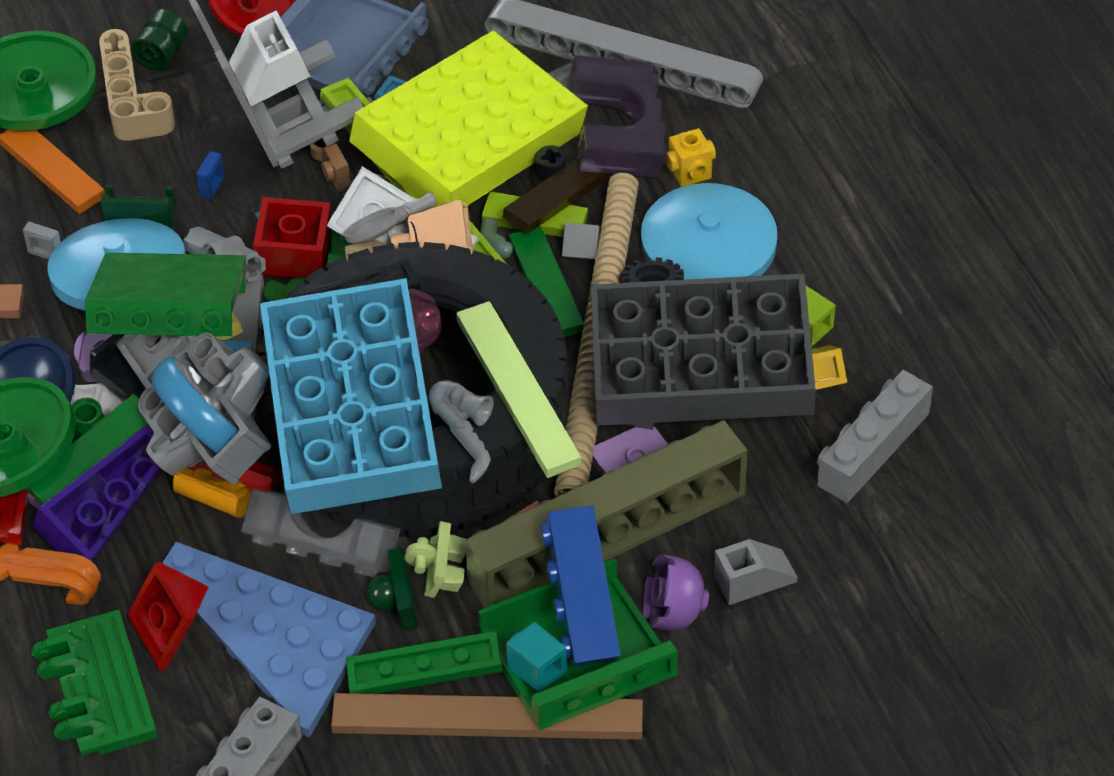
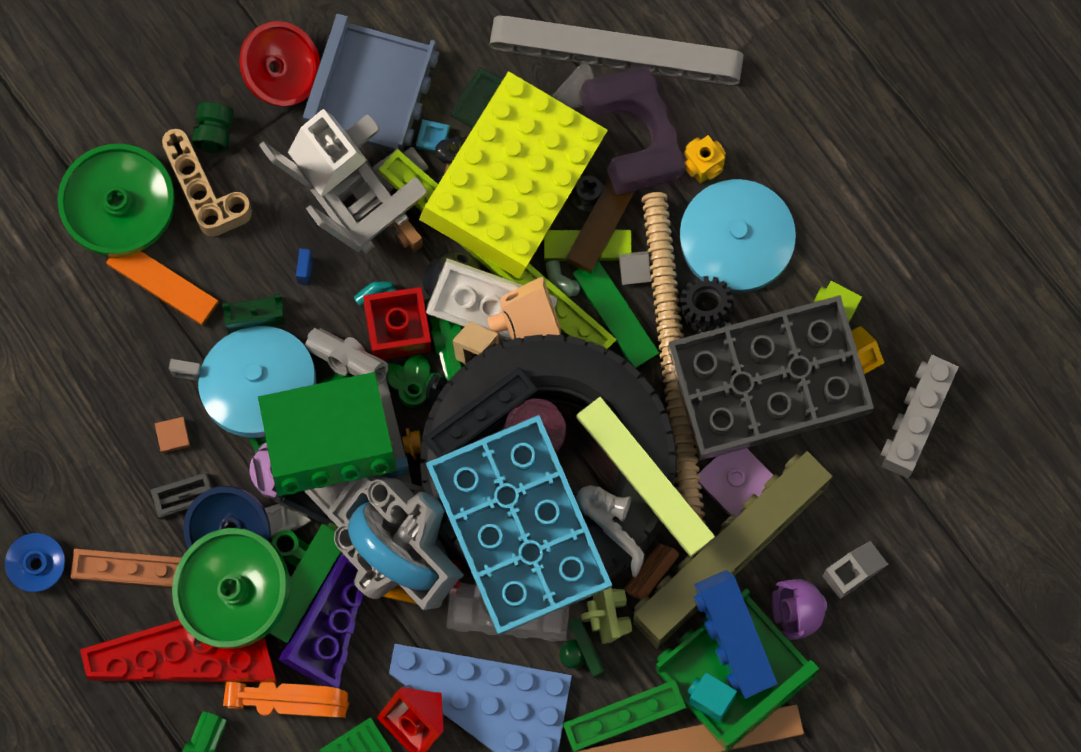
camera: 15 degrees left, 25 degrees up
light grey piece [343,192,438,243] -> none

